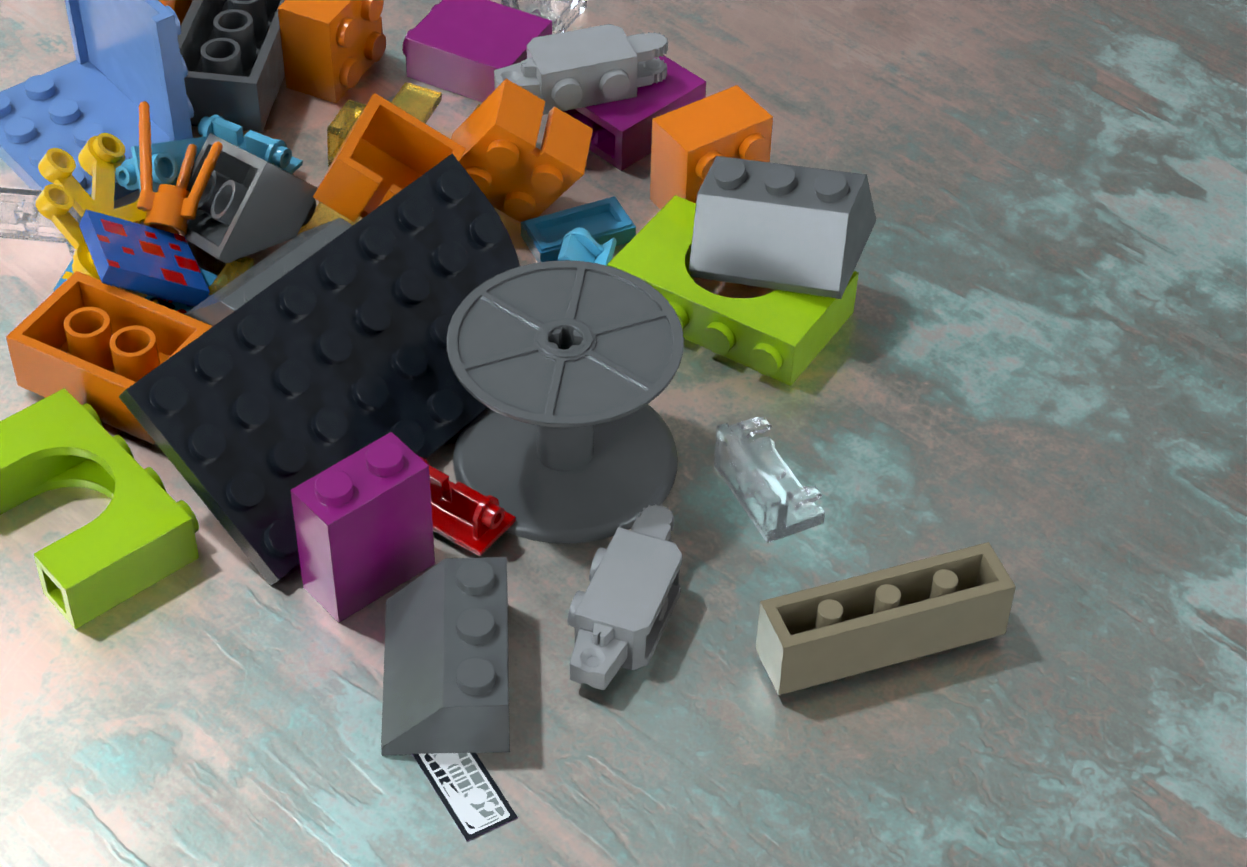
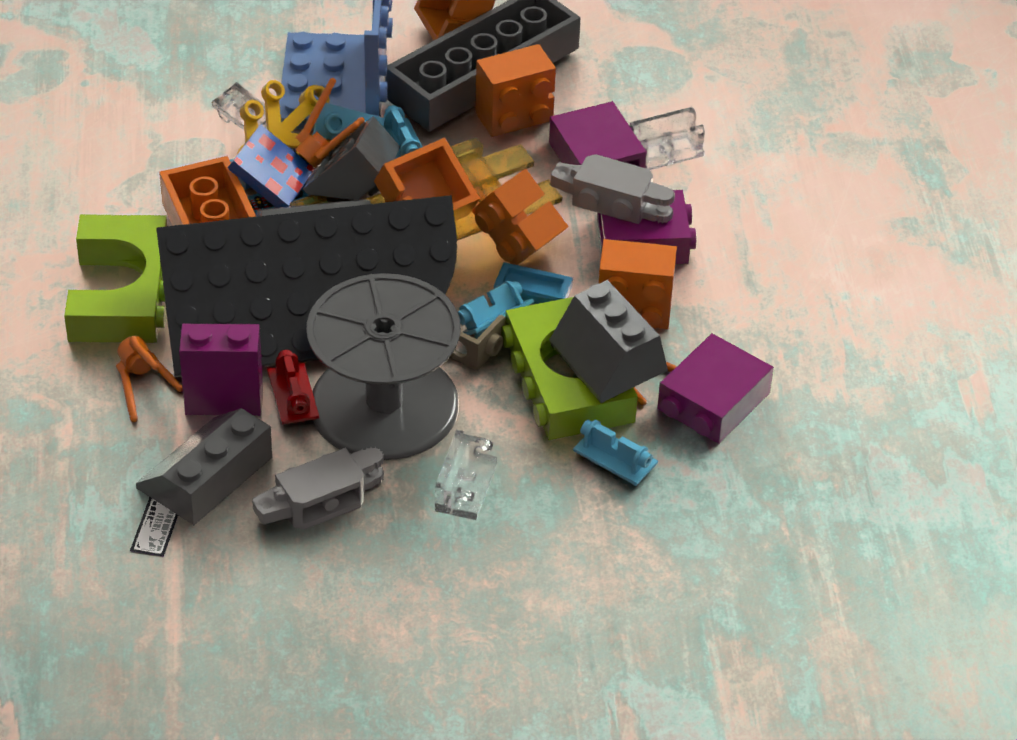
camera: 40 degrees right, 0 degrees up
dark tan brick [755,542,1016,696] -> none
none -> orange plant [116,336,183,423]
none -> medium azure hinge [573,420,658,486]
none -> magenta brick [657,333,774,444]

